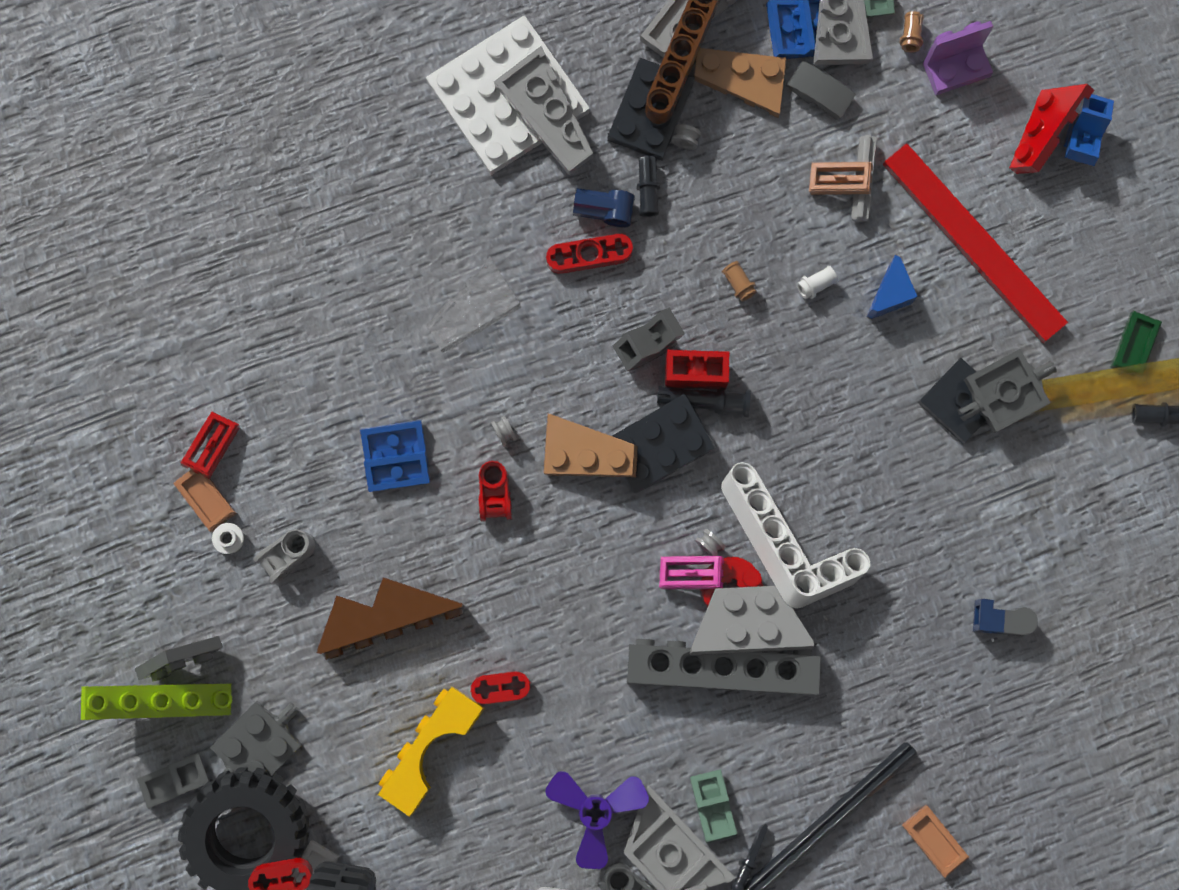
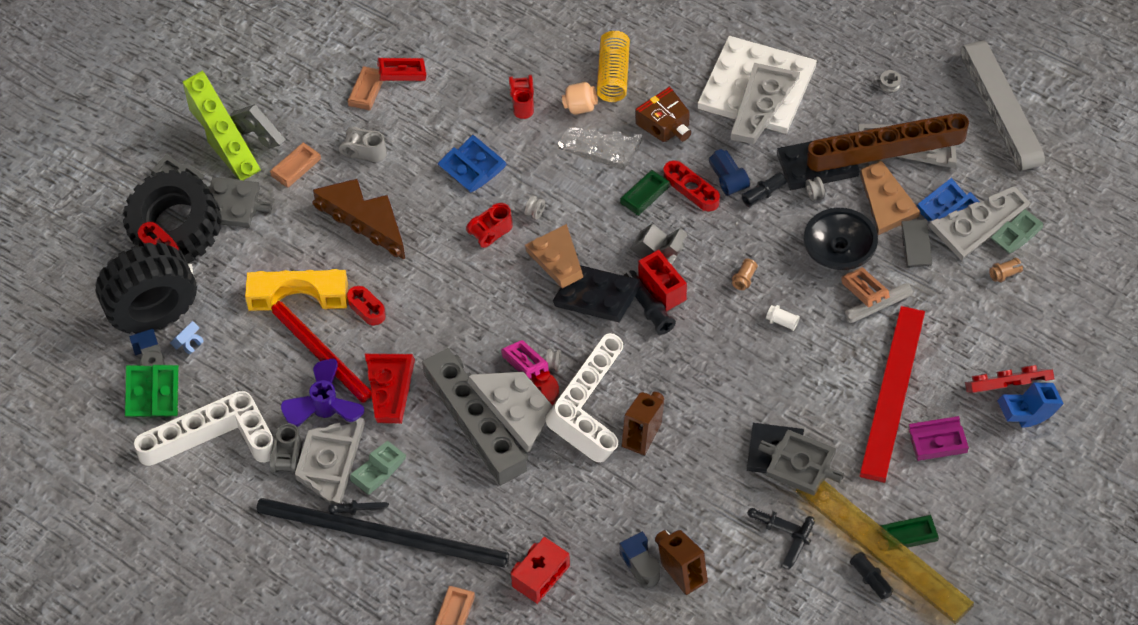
camera: 55 degrees right, 25 degrees down
white plate [212,523,244,554] -> none
blue slope [867,255,917,319] -> none
medium lavender bracket [923,21,993,96] -> none
none -> nougat tile [270,142,321,188]
none -> red axle [271,301,371,403]
none -> red wing [365,354,415,424]
none -> red piece [509,75,534,119]
none -> red brick [511,537,570,604]
none -> light nougat head [562,82,598,115]
none -> yellow piece [597,31,630,102]
none -> dark green tile [620,170,670,216]
none -> reddish brown torso [621,391,664,456]
none -> reddish brown torso [635,86,692,142]
none -> reddish brown torso [655,530,708,595]
none -> black piece [747,508,801,534]
none -> black piece [781,516,815,569]
none -> black dish [804,208,878,270]
none -> magenta plate [908,416,969,461]

